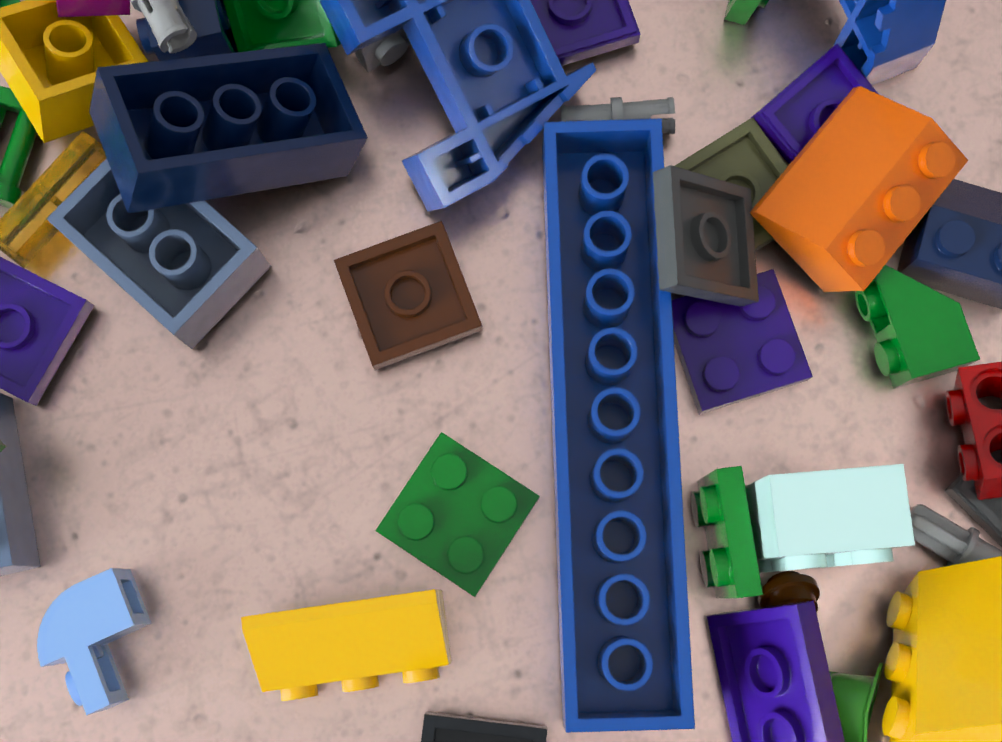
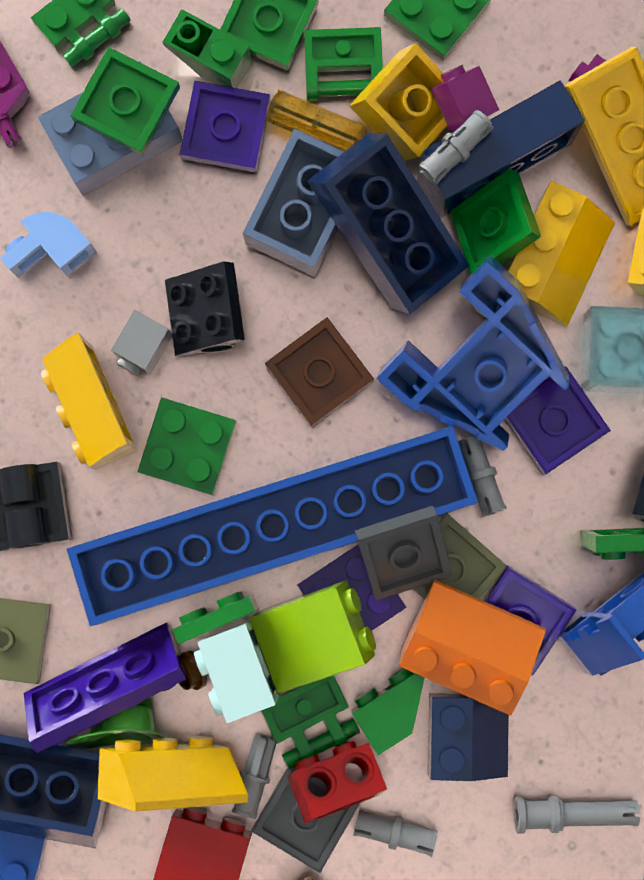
camera: 75 degrees right, 5 degrees up
none -> light grey brick [111,310,172,376]
none -> black plate [165,261,245,357]
none -> lime brick [249,580,376,693]
none -> green plate [261,675,360,769]

